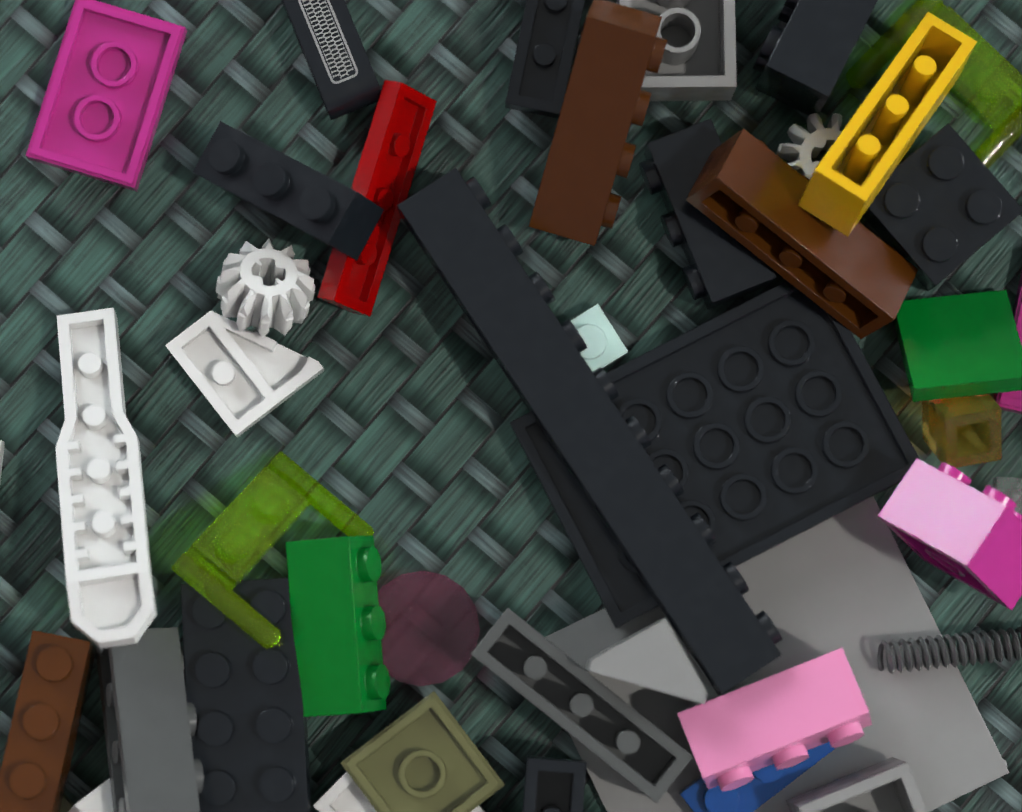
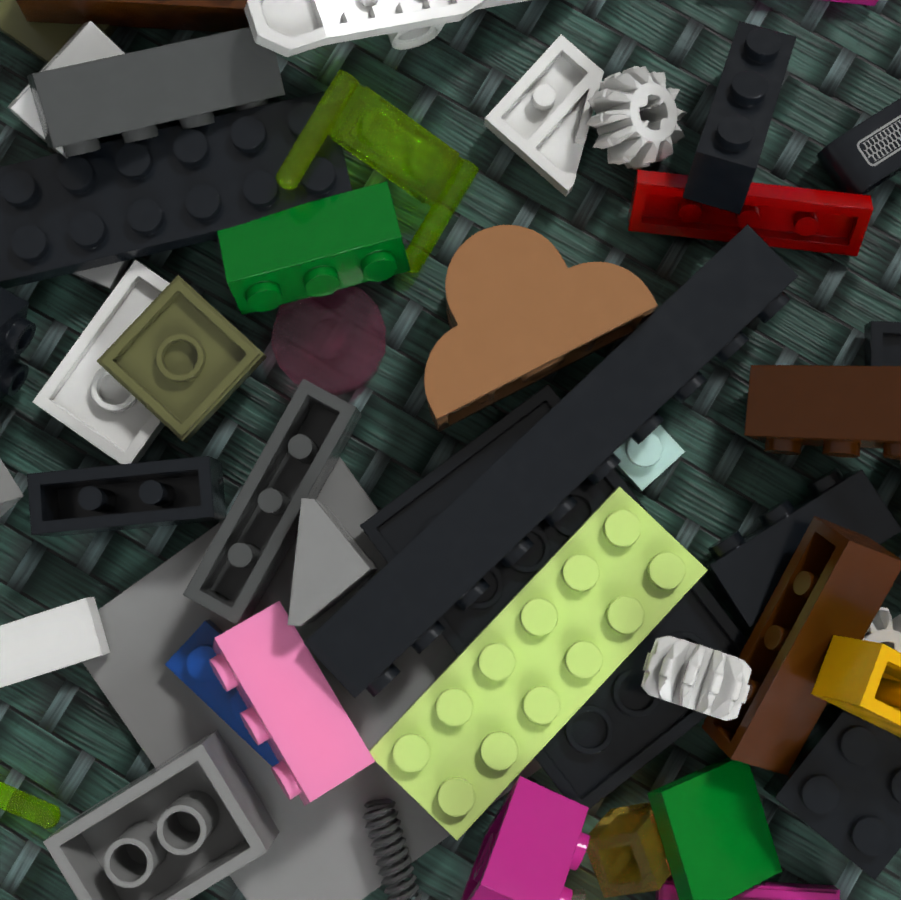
camera: 90 degrees right, 0 degrees up
none -> yellowish green plate [369,486,708,841]
none -> medium nougat brick [424,225,658,432]
none -> white gear [641,636,752,721]

